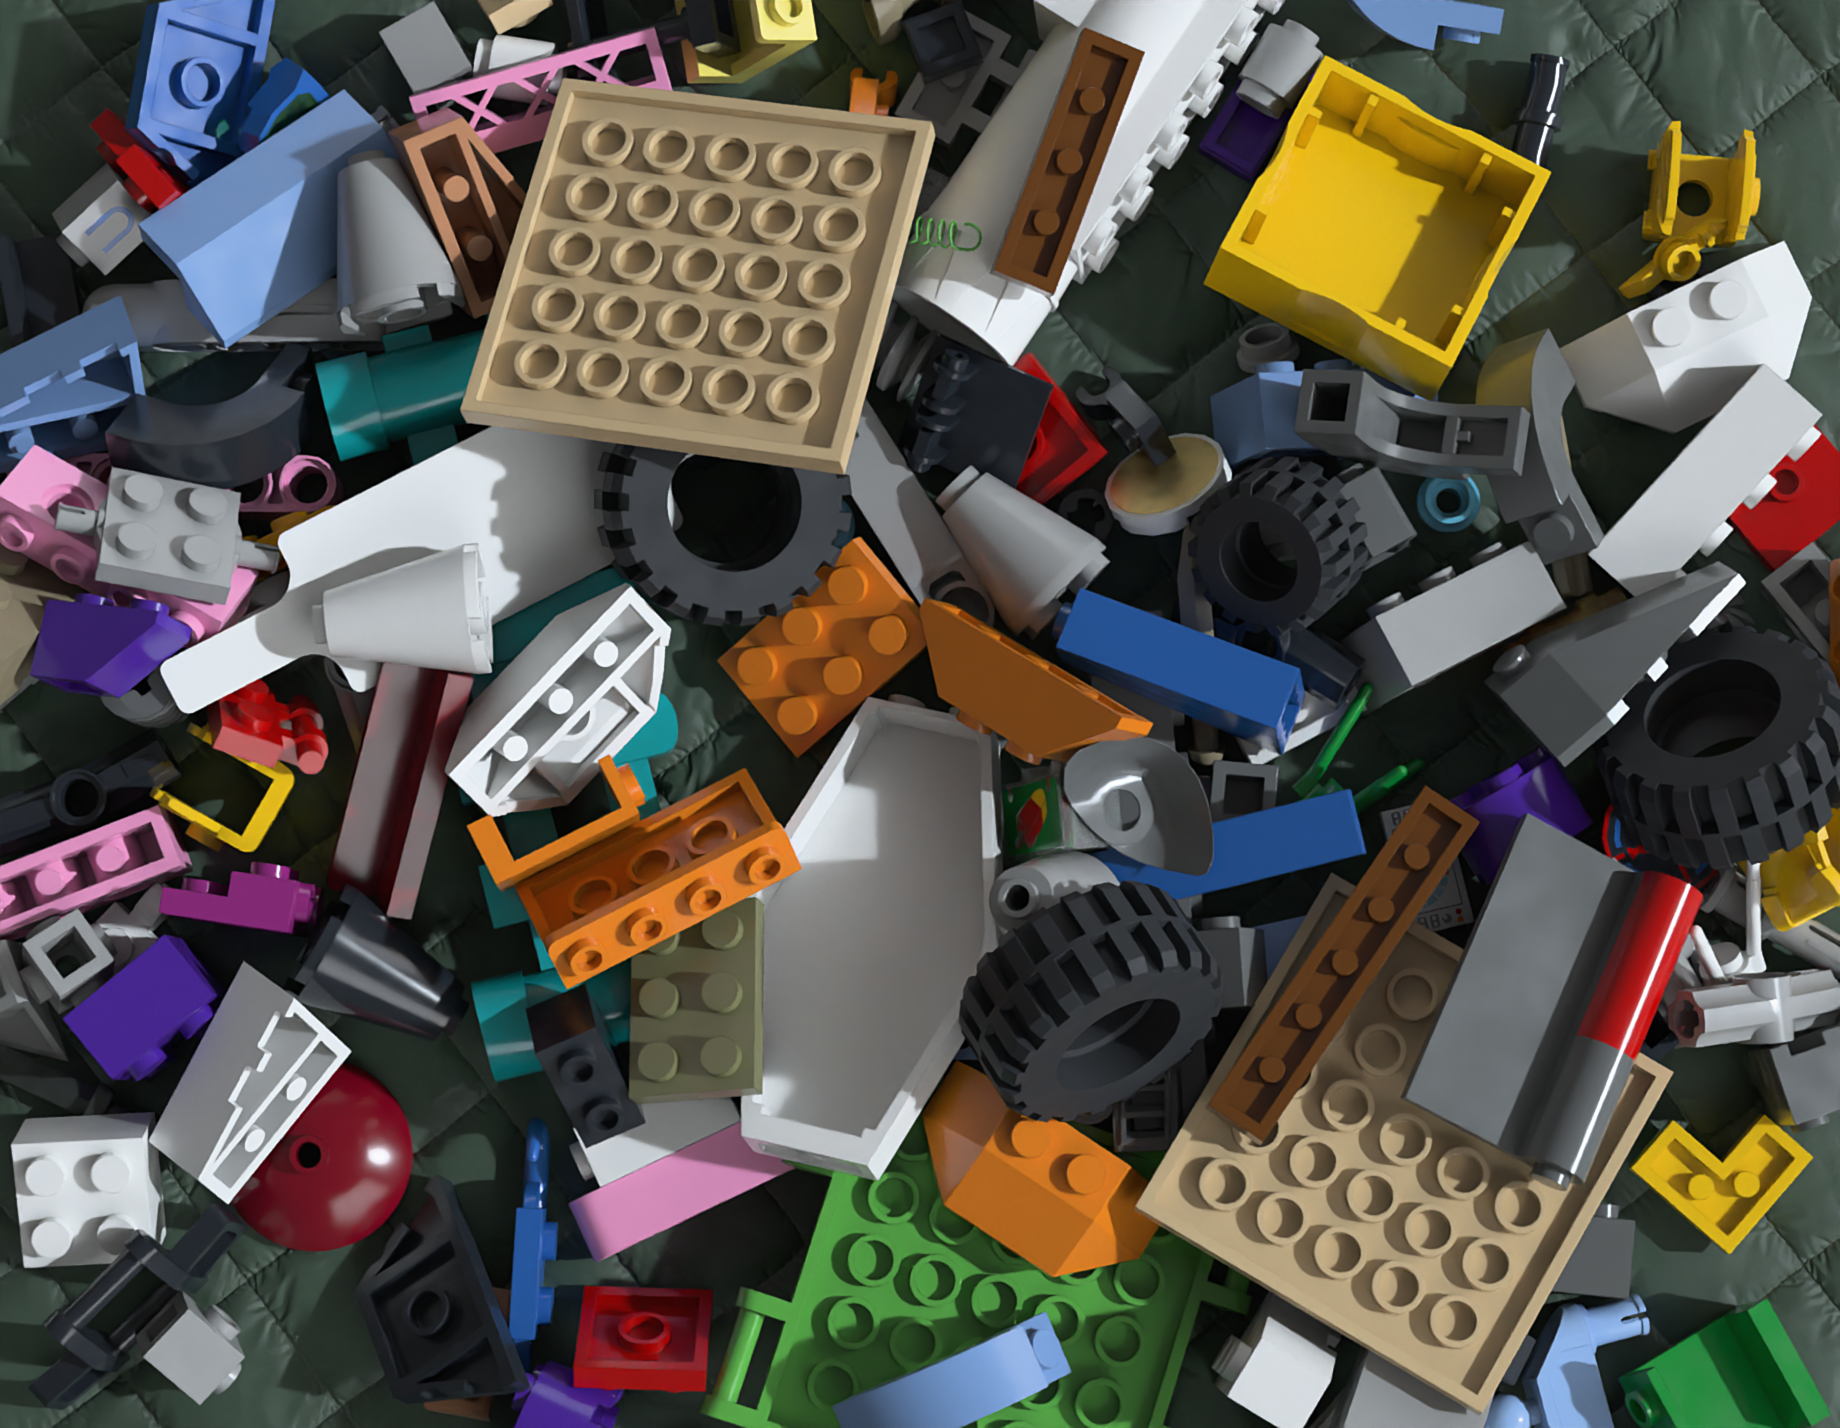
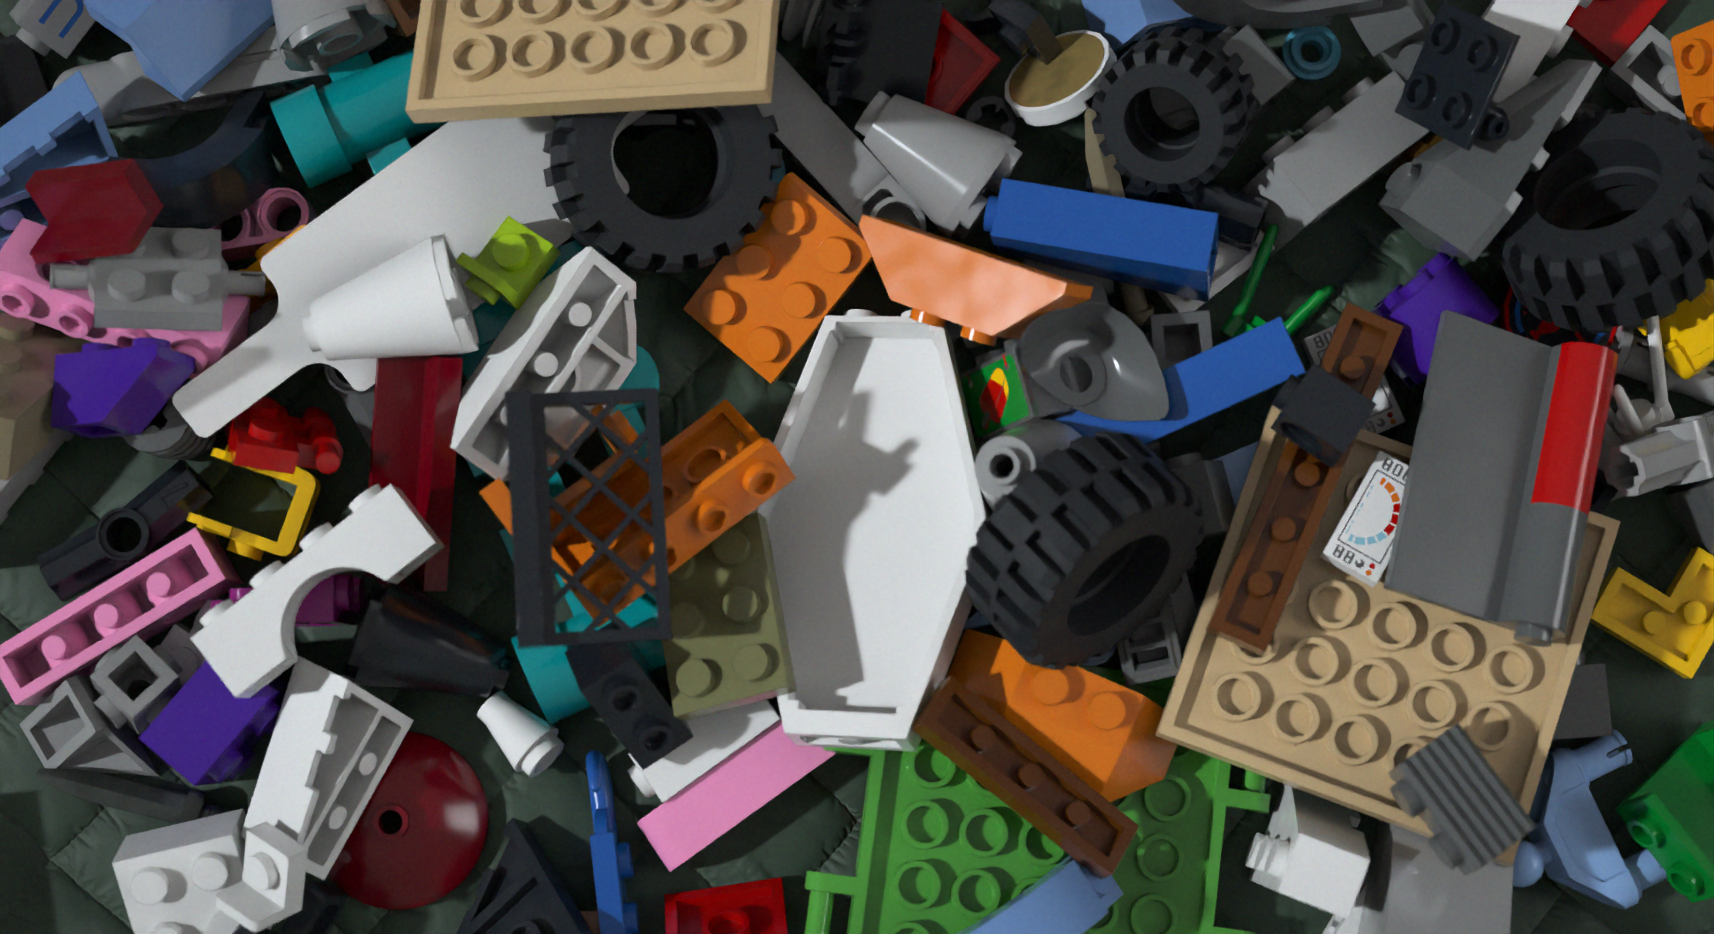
camera: 15 degrees left, 0 degrees up
none -> dark red panel [24,159,164,264]
none -> white arch [190,484,445,698]
none -> white bracket [215,821,308,932]
none -> lime bracket [455,216,561,310]
none -> white cone [477,691,564,778]
none -> black fence [505,388,672,650]
none -> reddish brown plate [911,675,1139,879]
none -> black brick [1271,363,1377,468]
none -> white tile [1319,450,1409,587]
none -> dark grey brick [1388,723,1537,875]
none -> black hinge [1395,1,1521,151]

